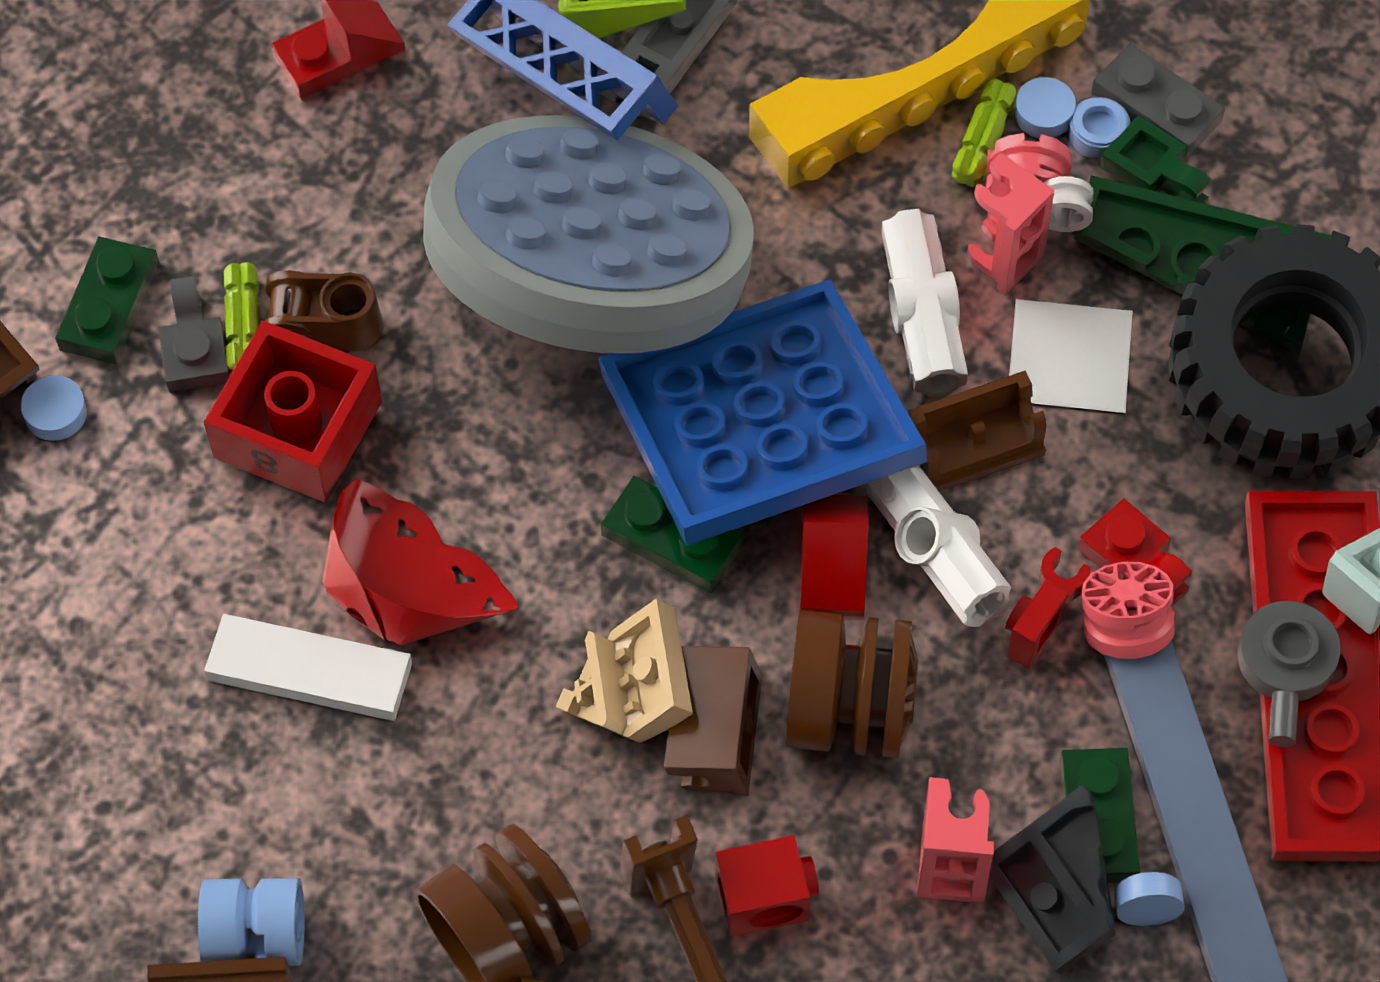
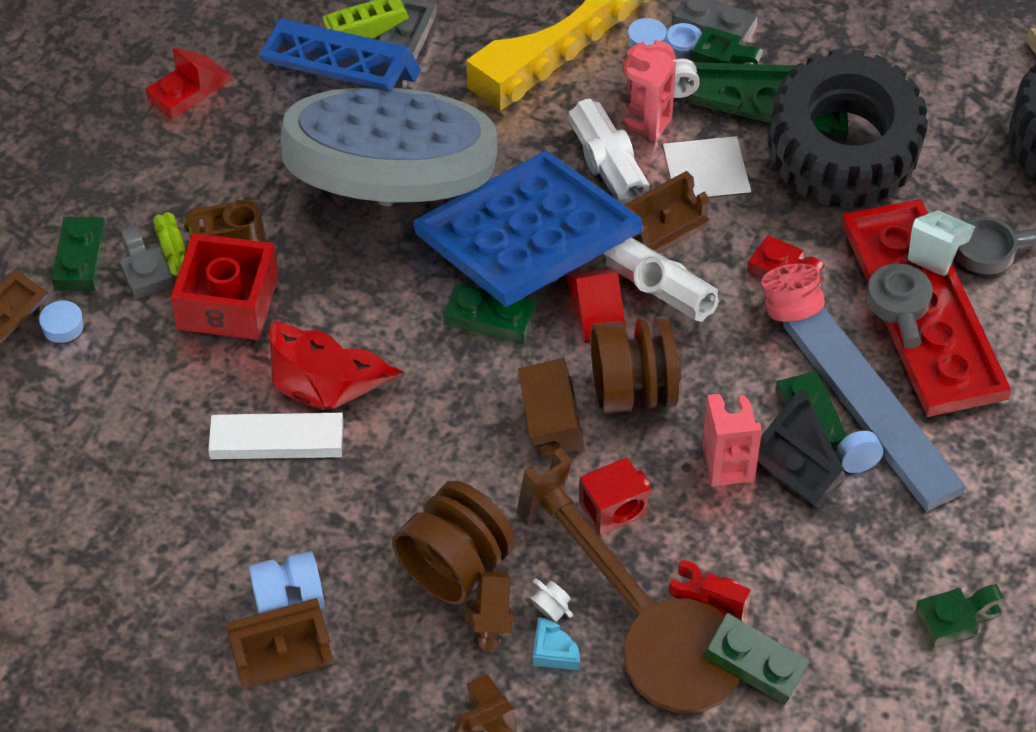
camera: 15 degrees left, 10 degrees down
tan slope [556,599,693,743] -> none
lime axle [952,78,1017,188] -> none
red plate [1005,547,1091,669] -> none

